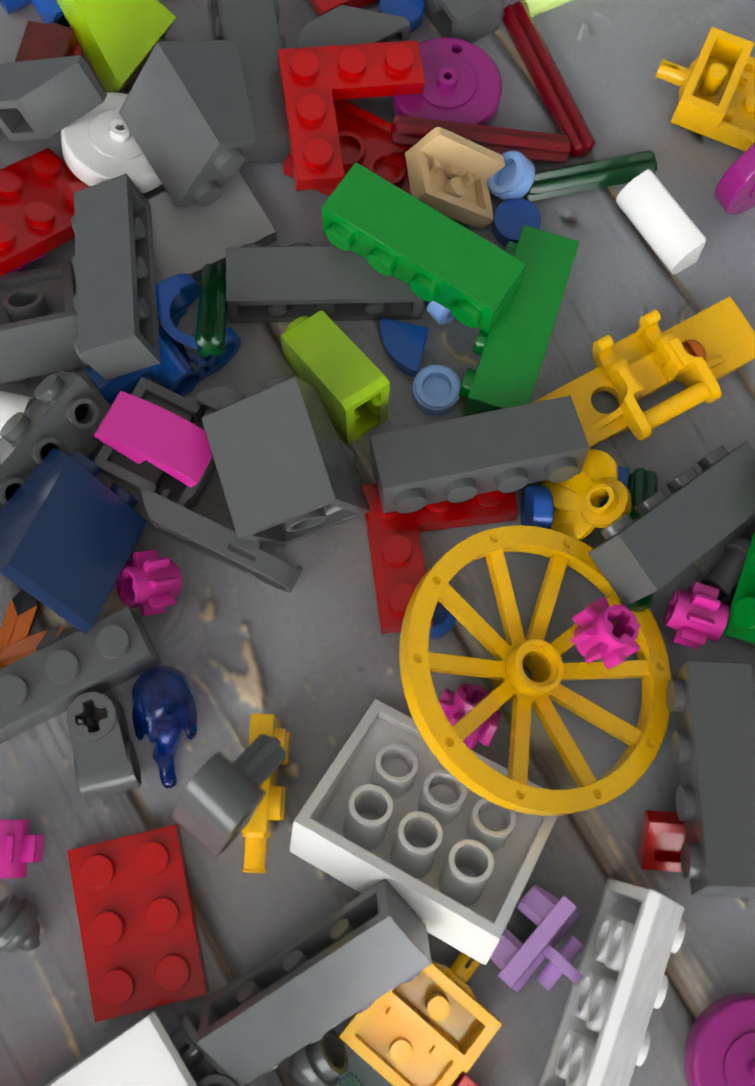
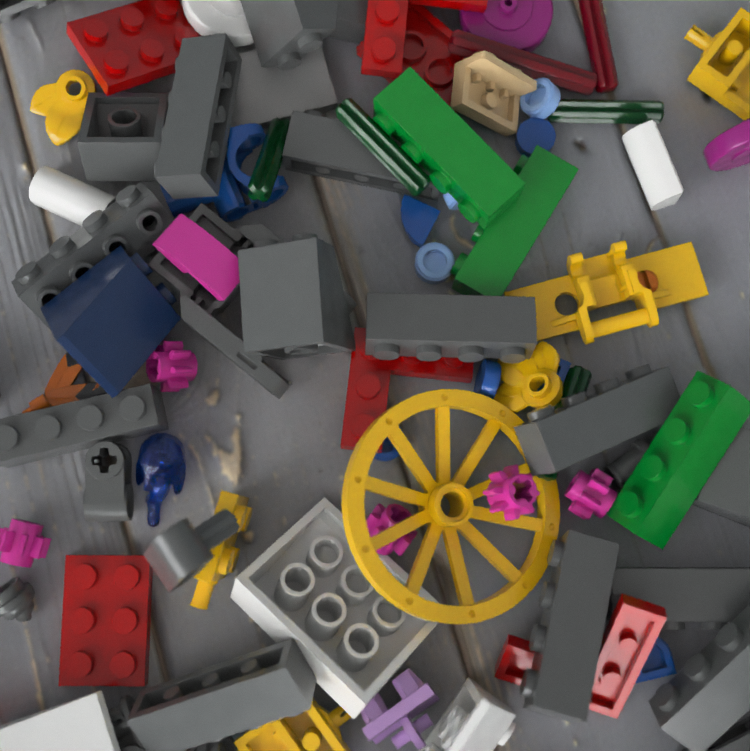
camera: 15 degrees right, 5 degrees up
lime slope [280,310,390,446] -> none
none -> dark green axle [335,98,430,196]

